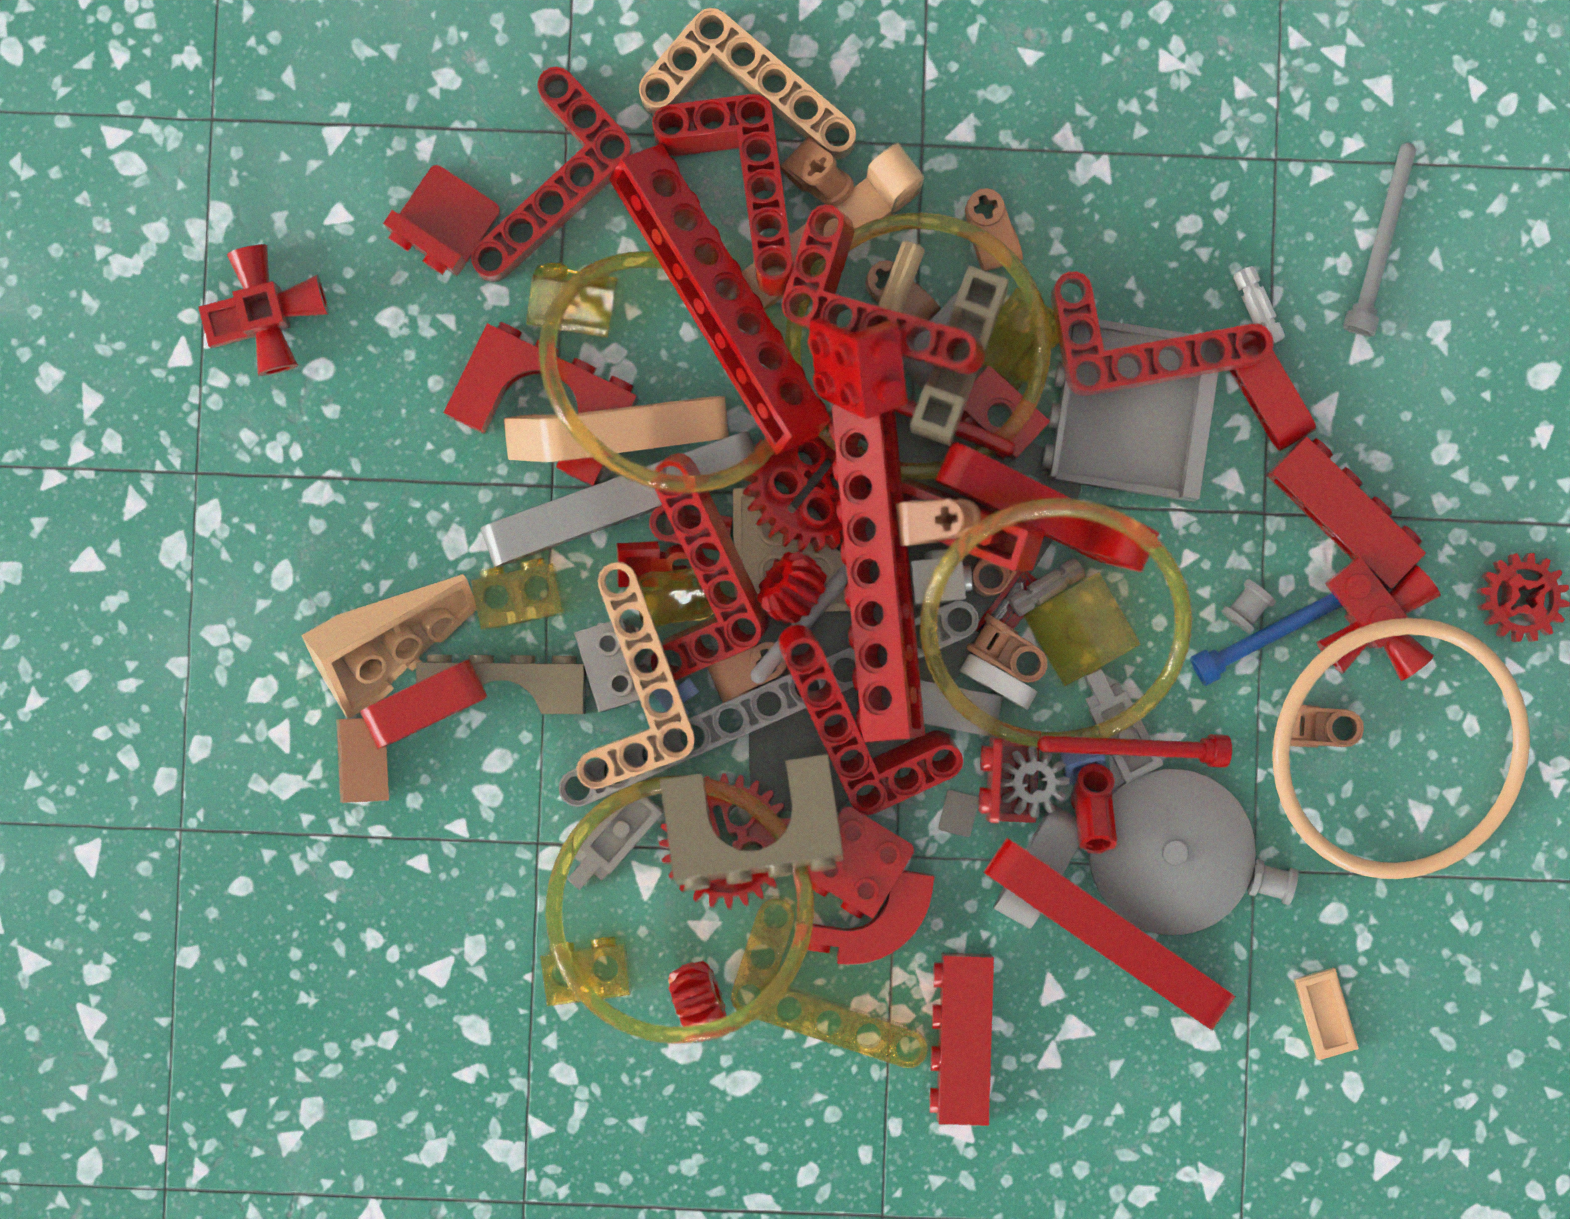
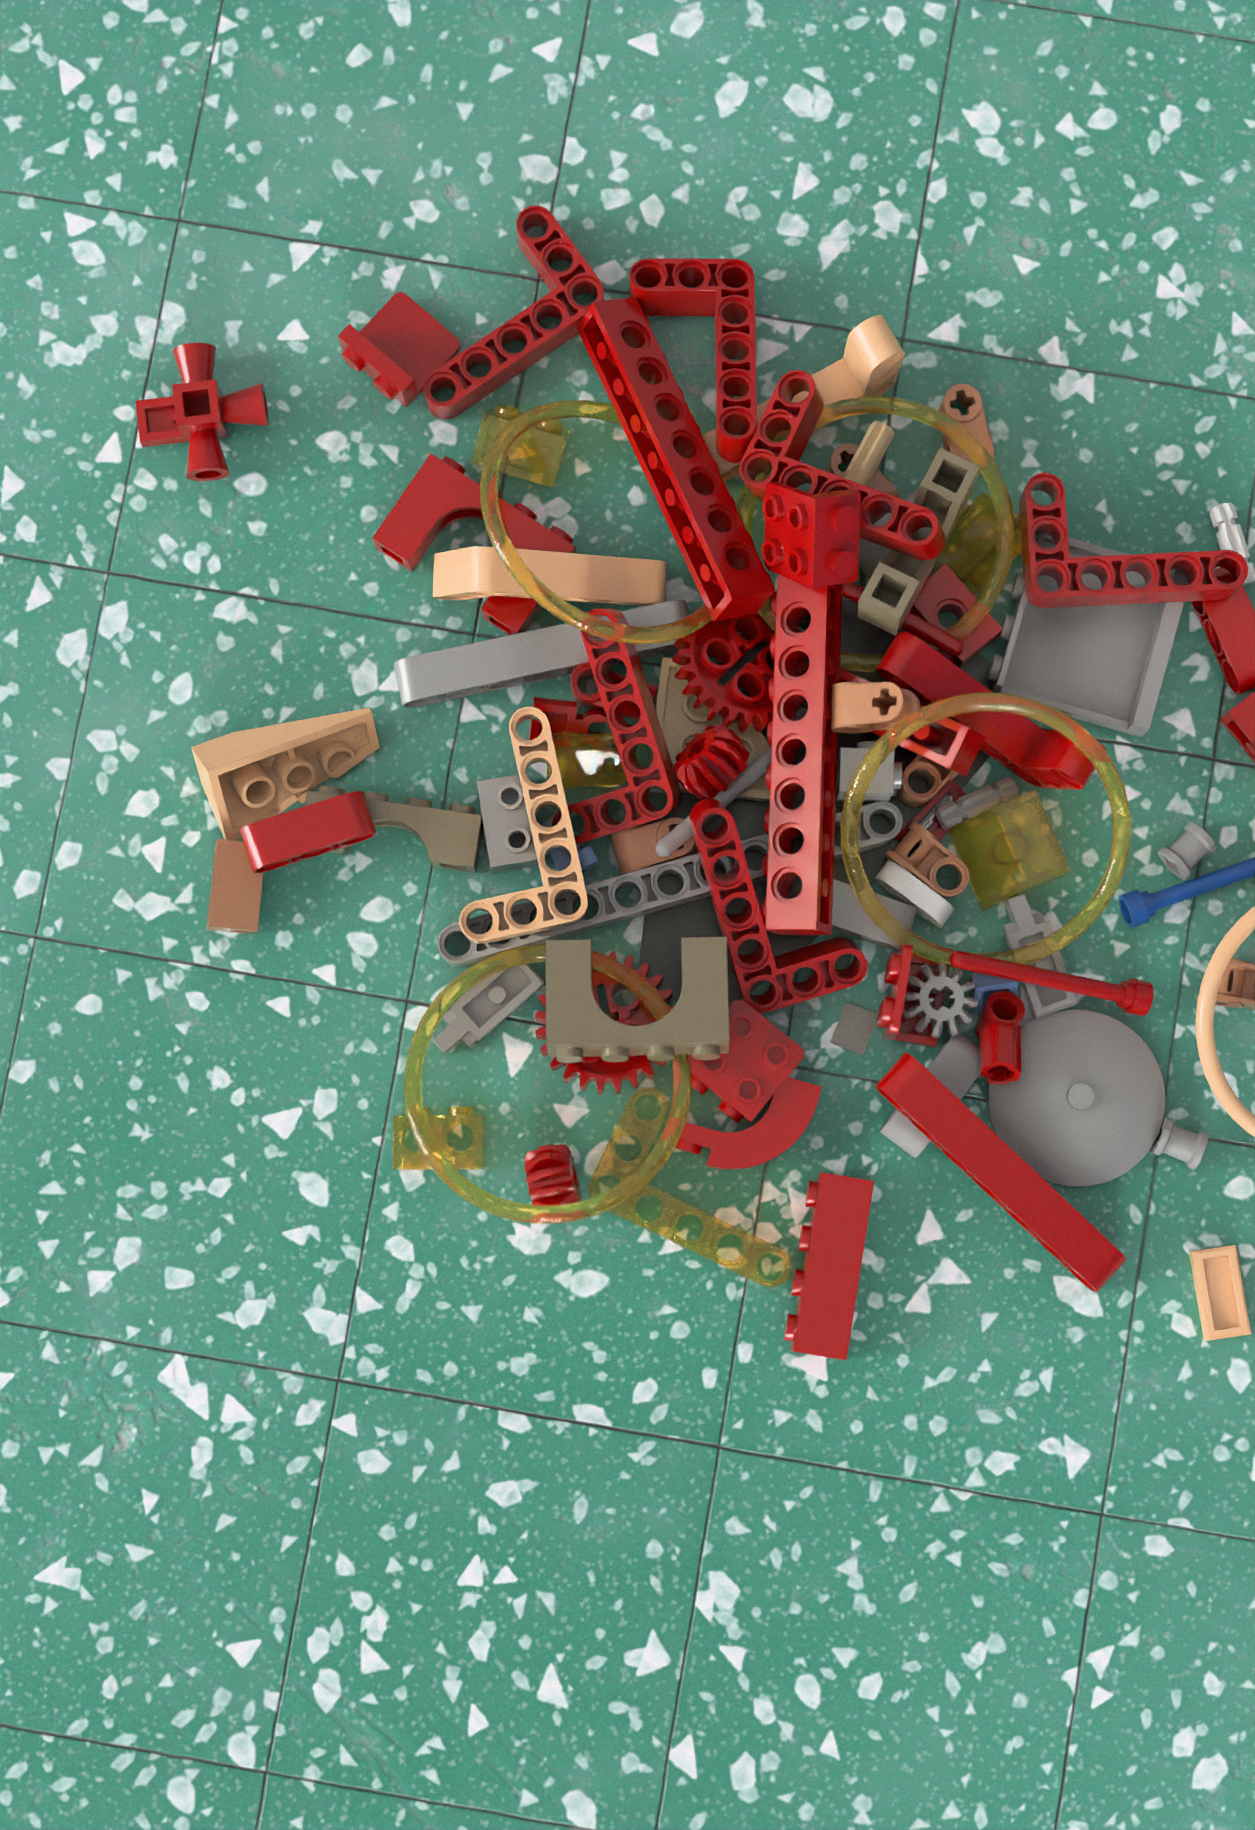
camera: 10 degrees right, 5 degrees down
clear yellow brick [471,558,566,630] -> none
light nougat beam [639,8,856,159] -> none
nougat piece [780,137,854,206] -> none

